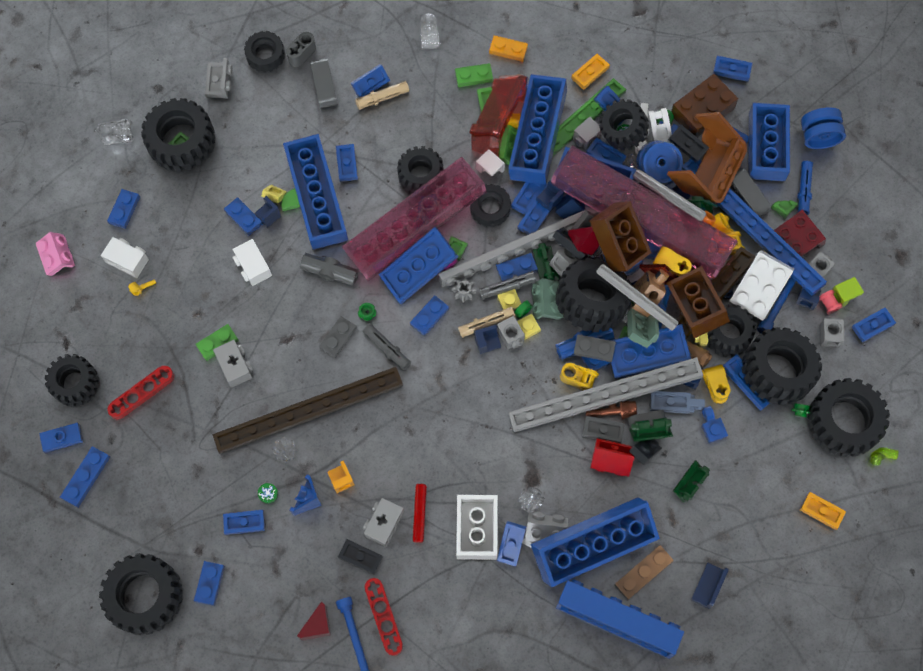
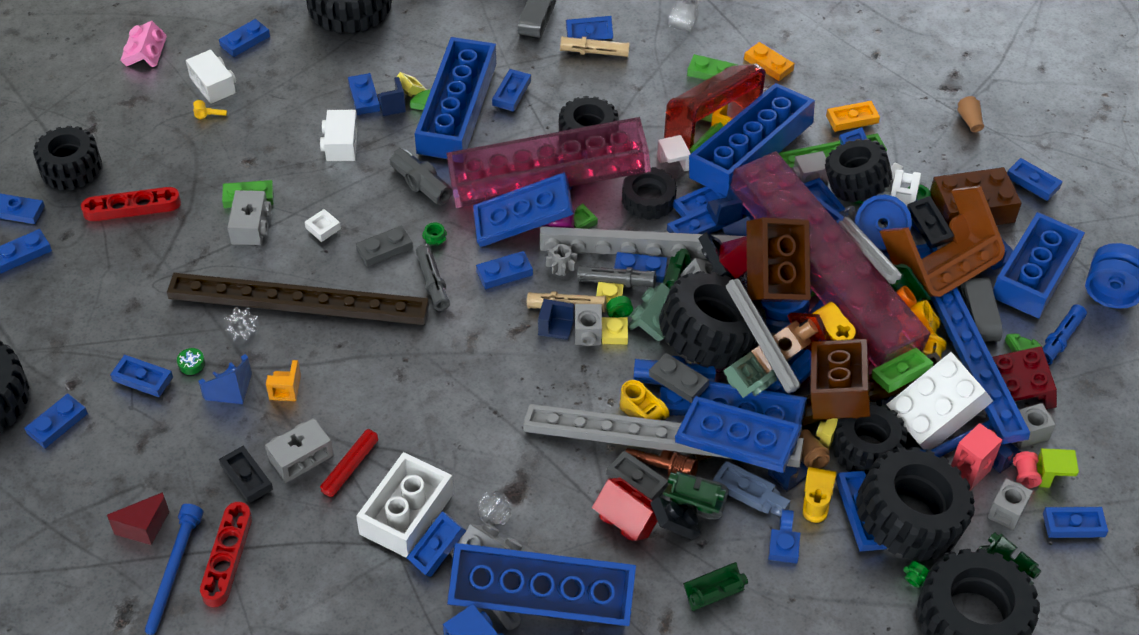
camera: 25 degrees right, 20 degrees down
none -> white plate [305,209,341,242]
none -> blue tile [675,396,802,473]
none -> bright green plate [872,348,933,393]
none -> coral brick [951,423,1002,491]
none -> medium nougat cone [957,96,984,132]
none -> dark green hinge [978,532,1041,585]

